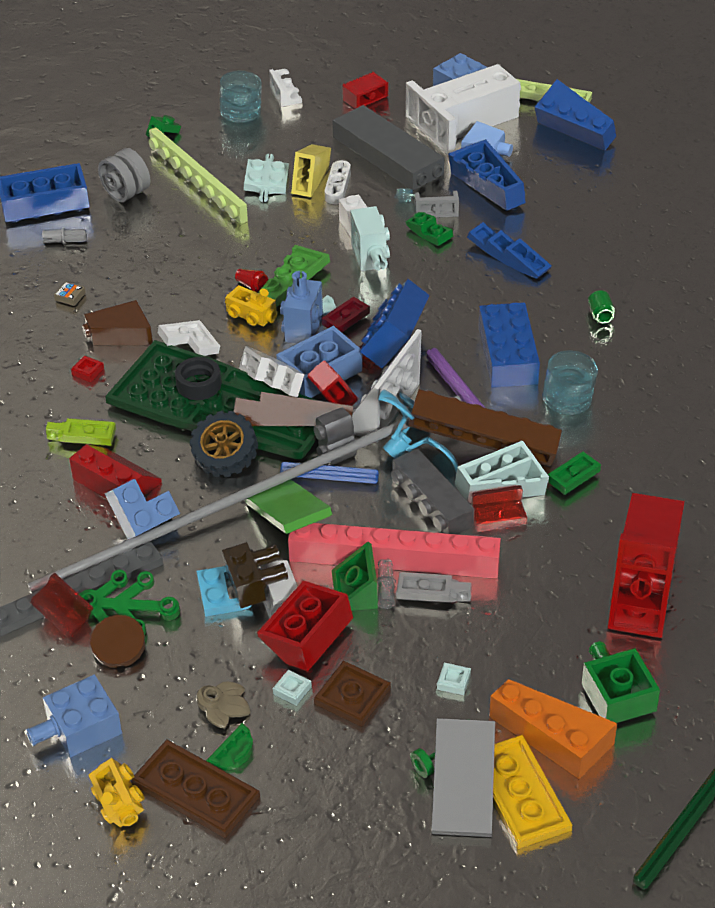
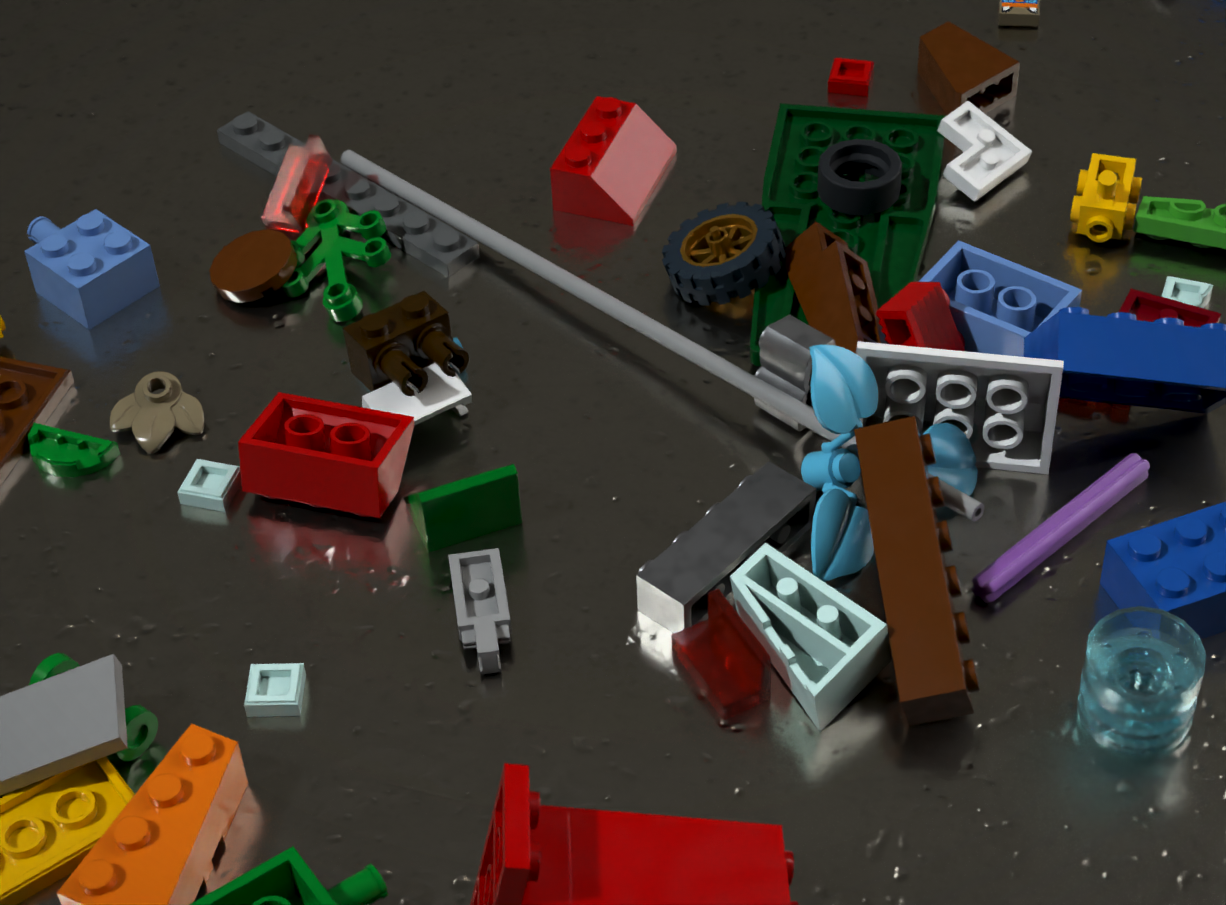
camera: 75 degrees right, 0 degrees up
lime hinge [46,418,116,446] -> none
medium blue brick [105,479,180,539] -> none
red cone [235,269,268,292] -> none
white slope [239,346,304,397] -> none
bright green tile [245,479,332,534] -> none
medium blue brick [280,271,323,344] -> none
axle [280,462,379,484] -> none
coral brick [288,523,501,579] -> none
reddish brown tile [314,661,391,727] -> none
clear axle [377,558,396,609] -> none
green plate [547,451,601,495] -> none

